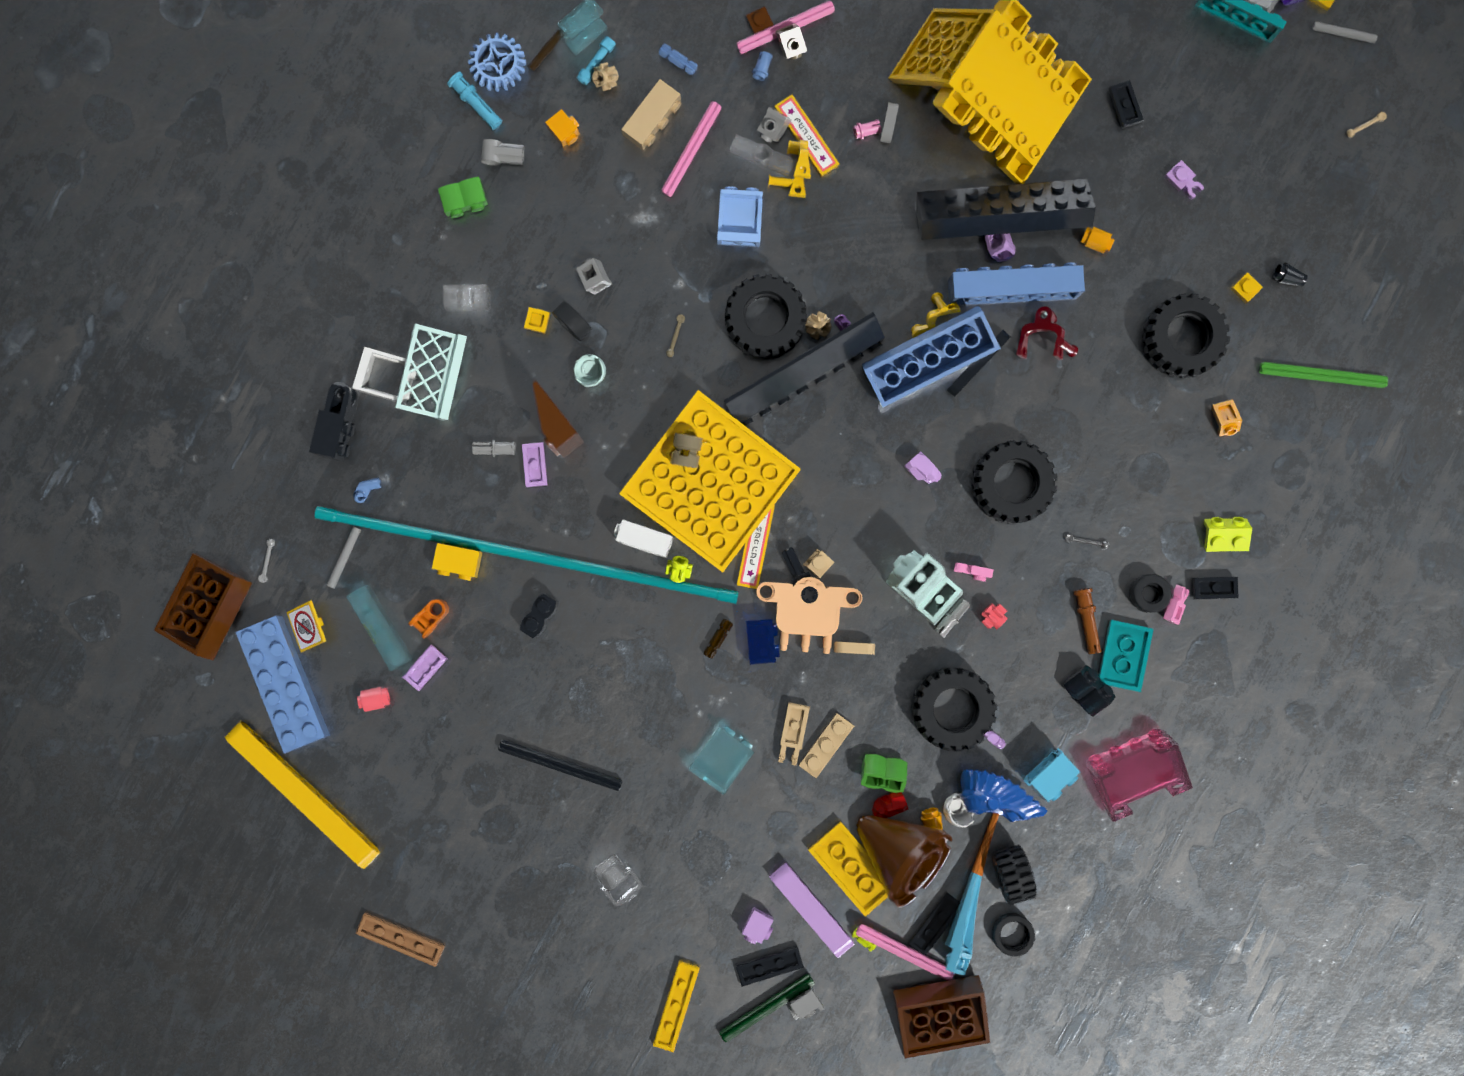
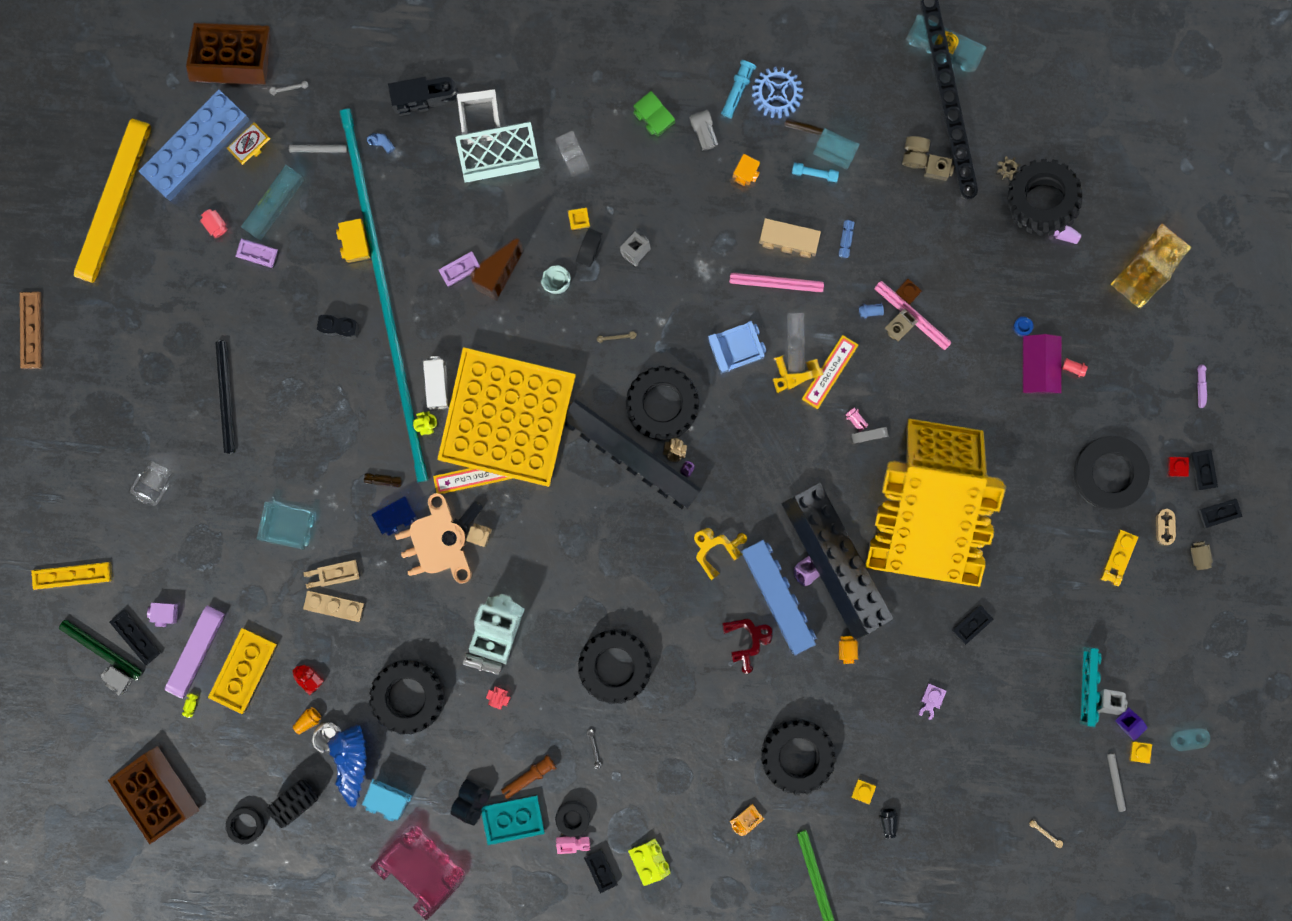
camera: 70 degrees right, 0 degrees up
orange piece [408,599,449,639] -> none
light grey axle [472,440,515,457] -> none
tan gear [592,62,619,91] -> none
dark tan wheel [670,433,703,468] -> none
light grey brick [757,107,792,143] -> none
tan beam [834,642,875,655] -> none
reddish brown cone [856,815,952,907] -> none
bright pink axle [856,924,955,981] -> none
bright green brick [861,754,908,793] -> none
medium blue brick [862,305,1000,407] -> none
lavender rock [904,451,942,484] -> none
black tile [907,891,960,955] -> none
medium azure plate [945,813,999,976] -> none
black beam [947,330,1011,397] -> none
bright pink plate [954,563,994,582] -> none
lavender piece [984,731,1006,749] -> none

